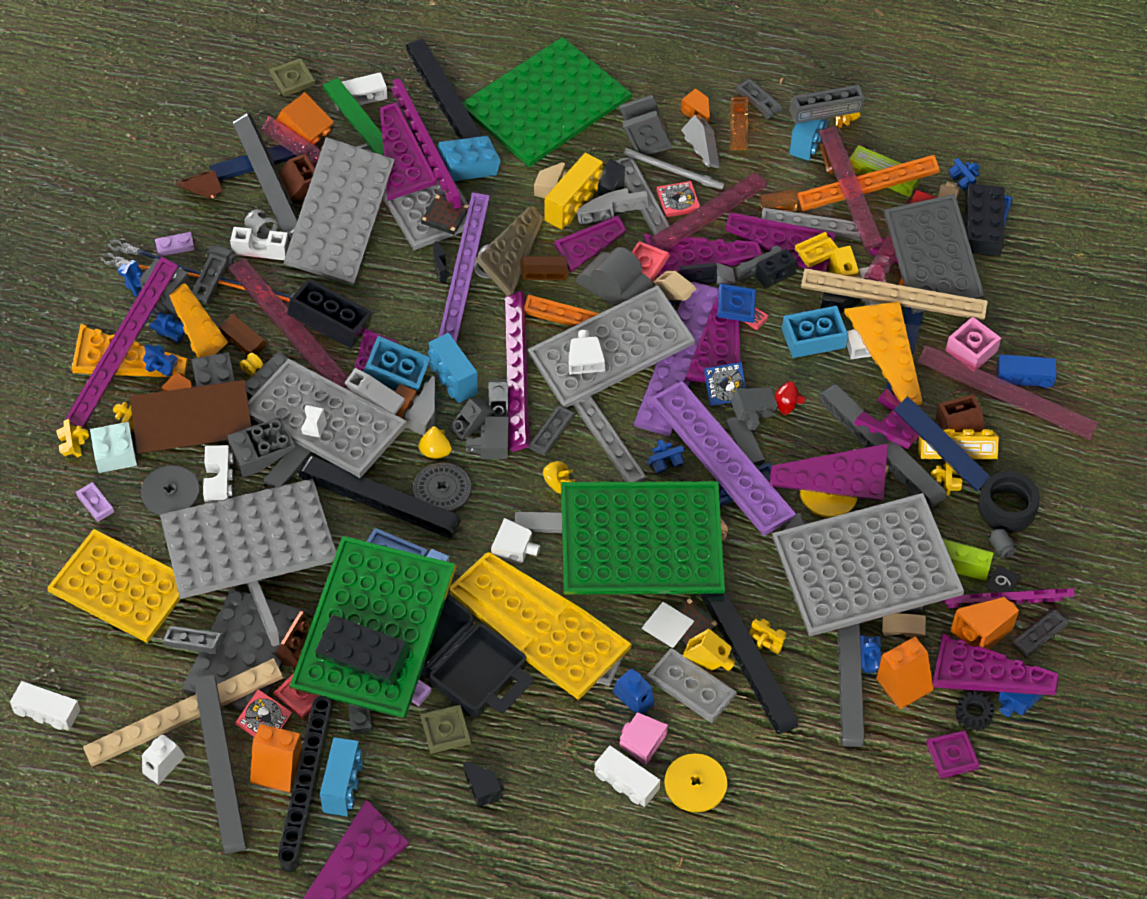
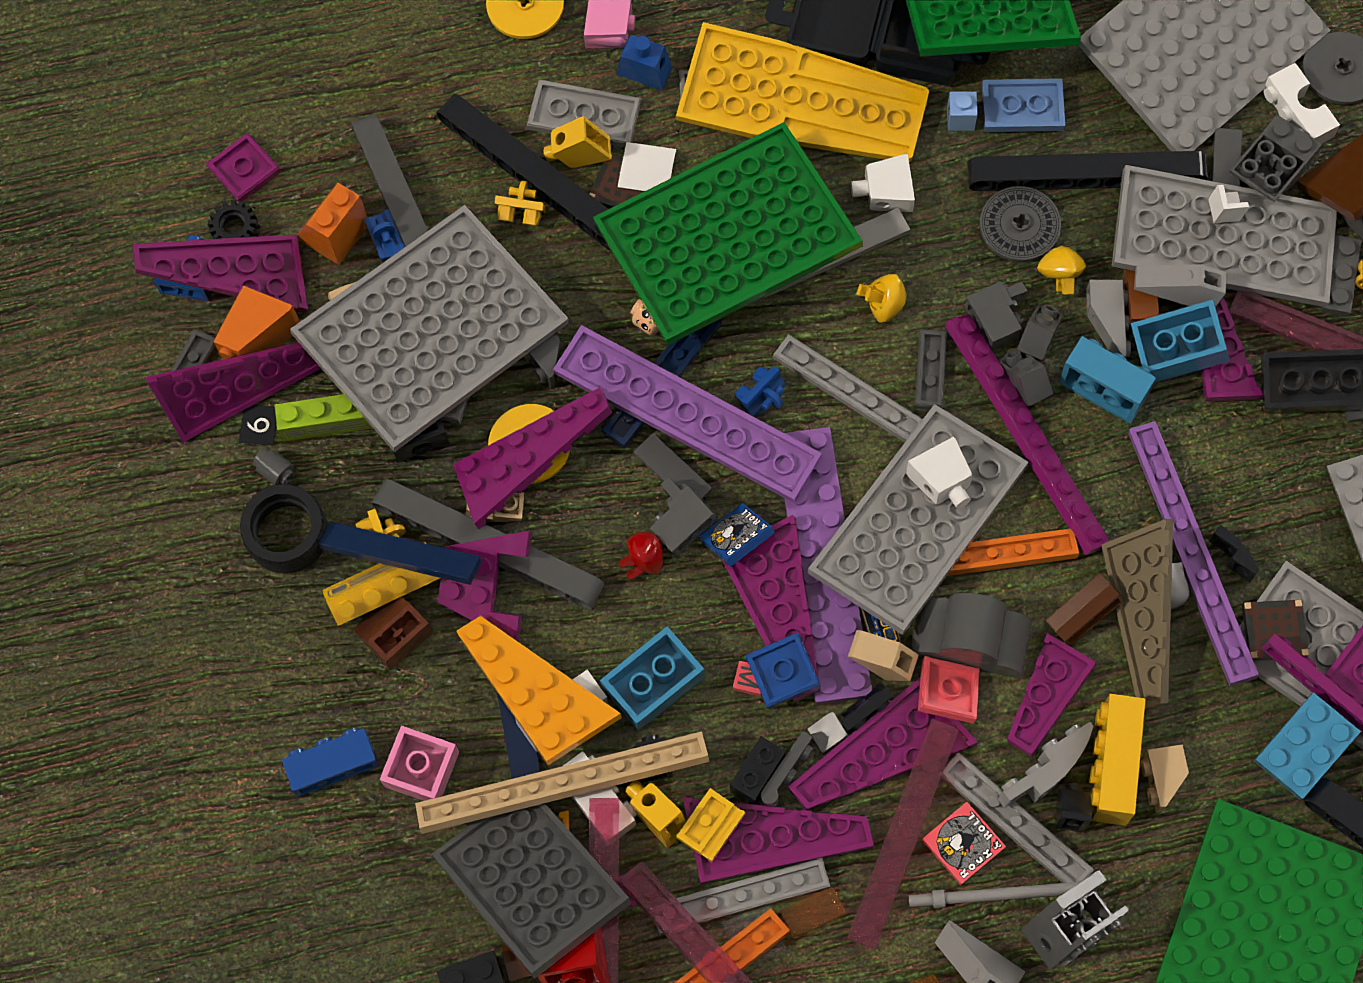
camera: 160 degrees right, 15 degrees up
clear pink plate [918,345,1099,440] -> none

